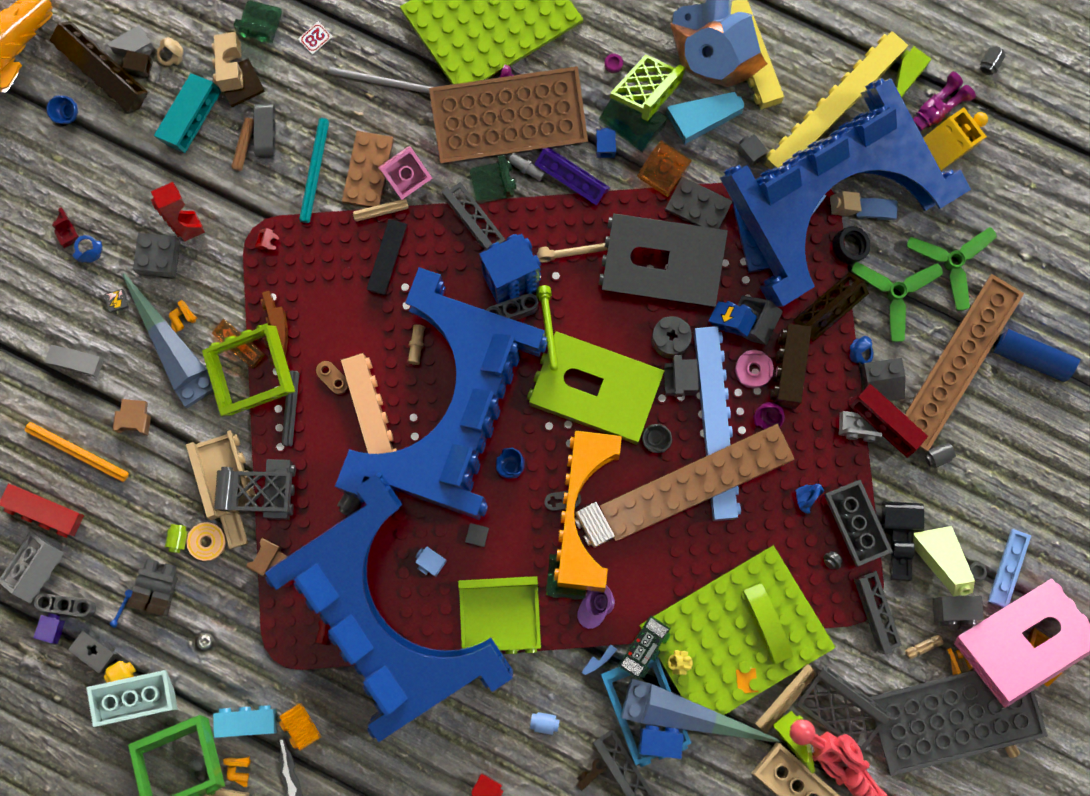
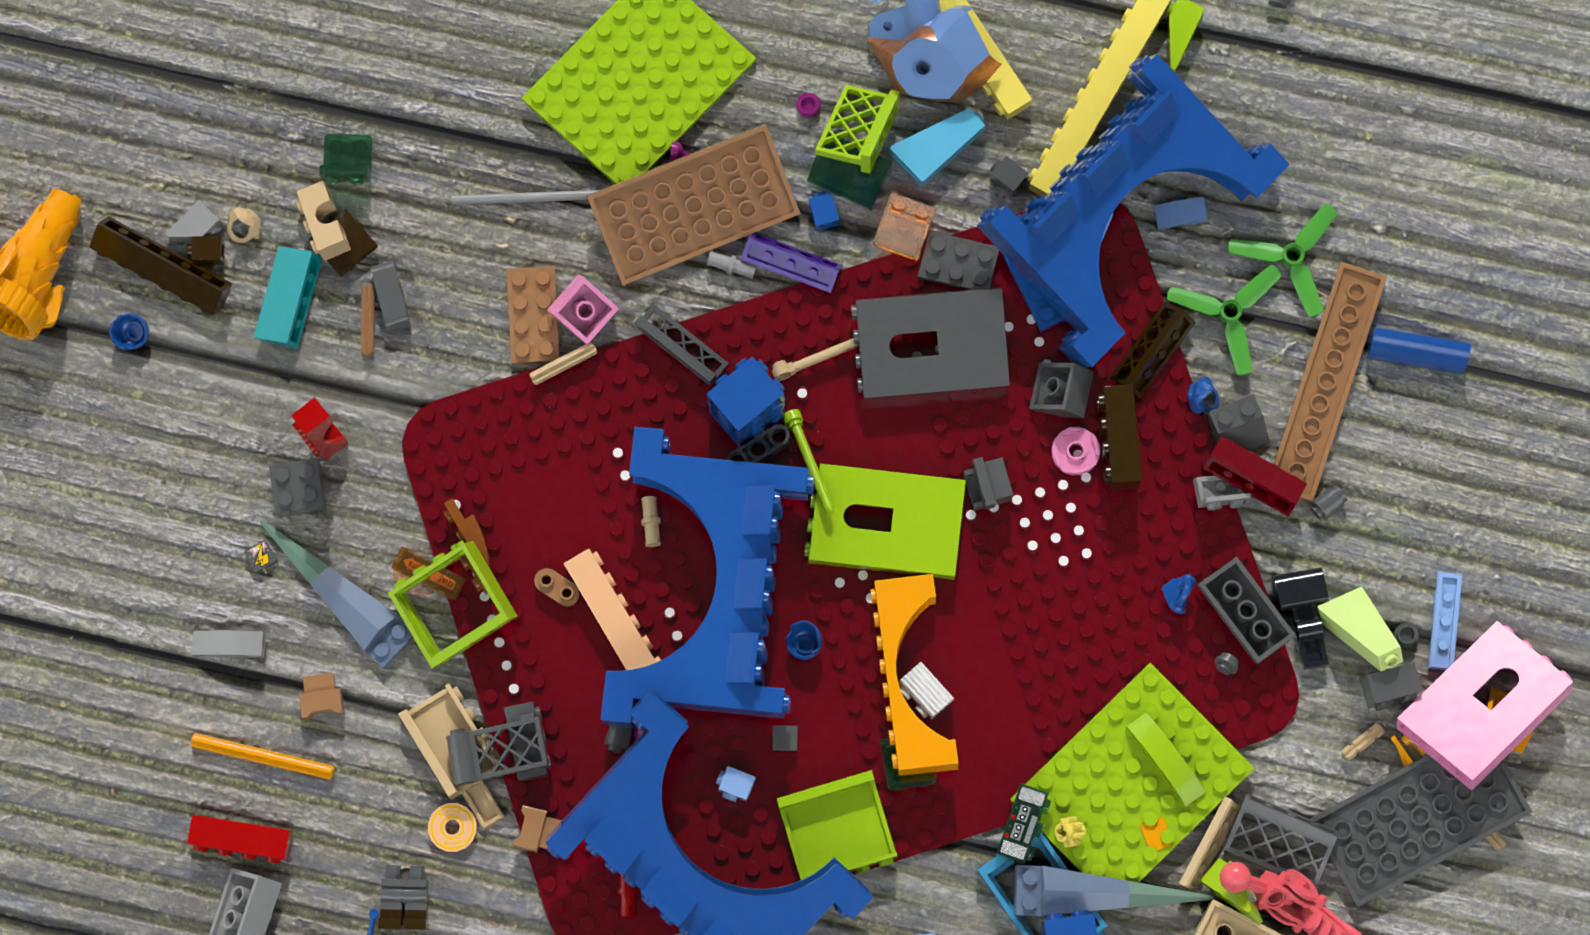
camera: 10 degrees left, 0 degrees up
dark red slope [52,207,79,249] -> none
blue piece [73,235,103,263] -> none
lime brick [165,524,187,553] -> none
light orange piece [169,300,197,333] -> none
tile [255,228,279,250] -> none
dark grey axle [282,371,299,446] -> none
sticker [298,22,333,54] -> none
teal axle [299,118,329,223] -> none
black tile [367,219,407,296] -> none
clear green bracket [470,155,516,204] -> none
dark grey beam [545,491,581,511] -> none
medium lavender piece [578,585,615,629] -> none
medium blue slope [581,645,617,675] -> none
medium nougat plate [600,423,795,542] -> none
dark grey hair [642,424,672,453] -> none
dark grey brick [651,316,692,359] -> none
light blue brick [693,326,741,521] -> none
blue brick [709,301,757,337] -> none
magenta hair [754,402,785,429] -> none
tan brick [830,191,861,216] -> none
black tyre [832,226,871,264] -> none
dark grey fence [854,571,902,655] -> none
magenta piece [913,71,976,131] -> none
yellow slope [923,107,988,171] -> none

